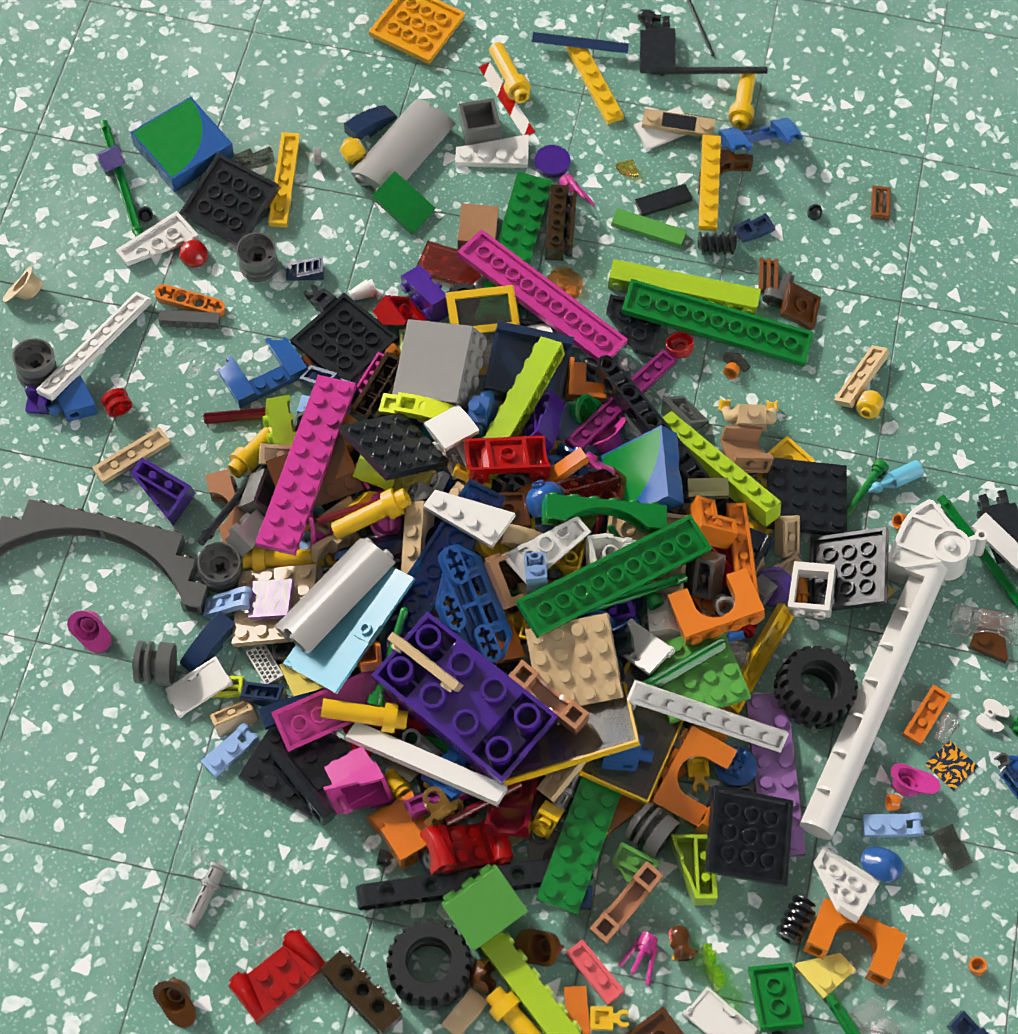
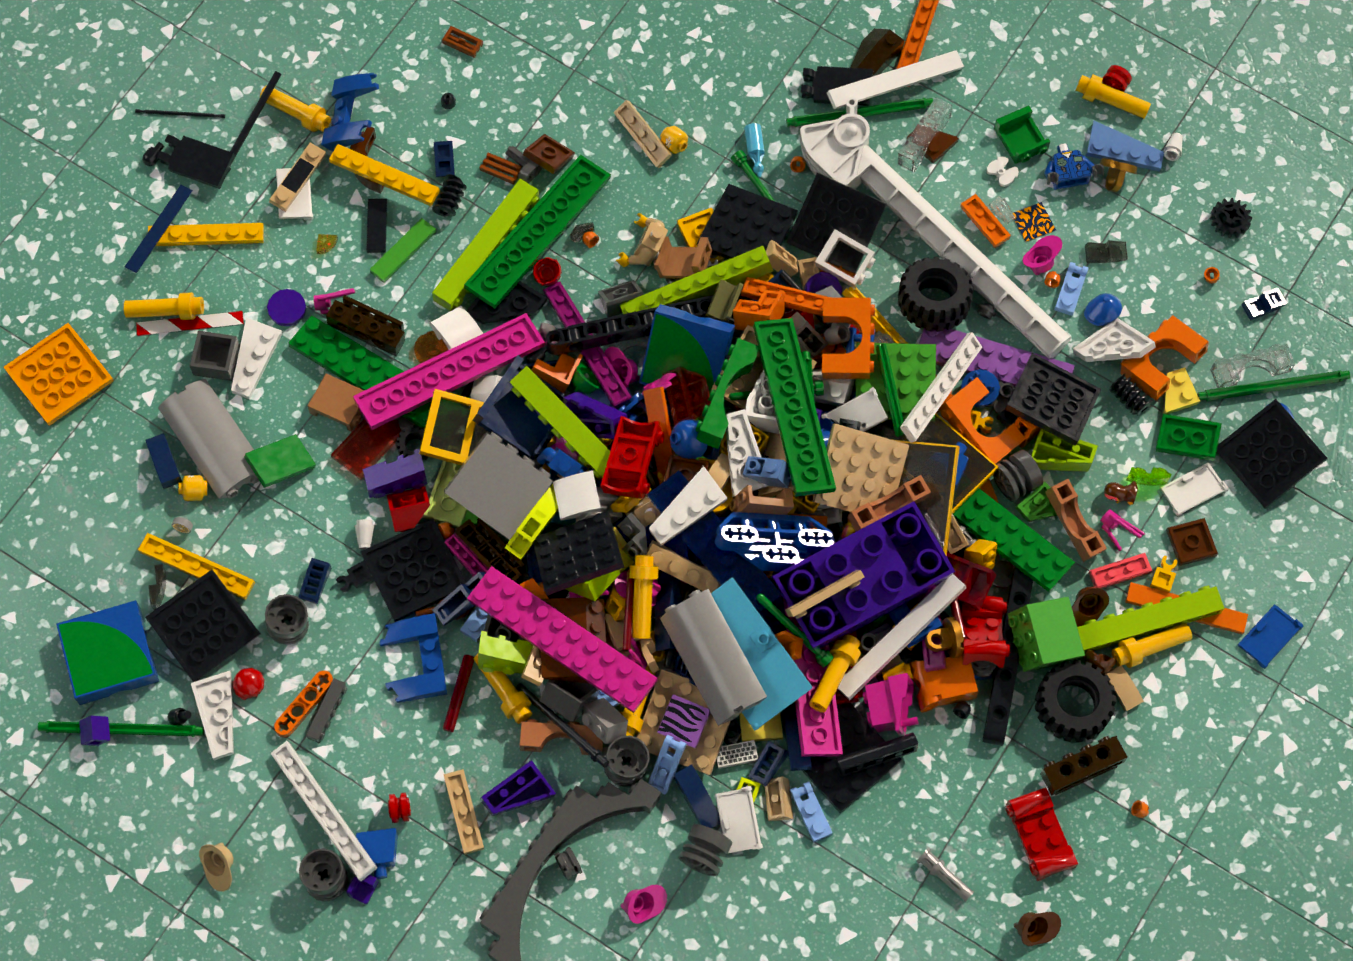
camera: 70 degrees left, 5 degrees up
none -> white slope [429,306,483,350]
none -> dark grey wheel [554,847,583,880]
none -> dark grey plate [977,303,996,320]

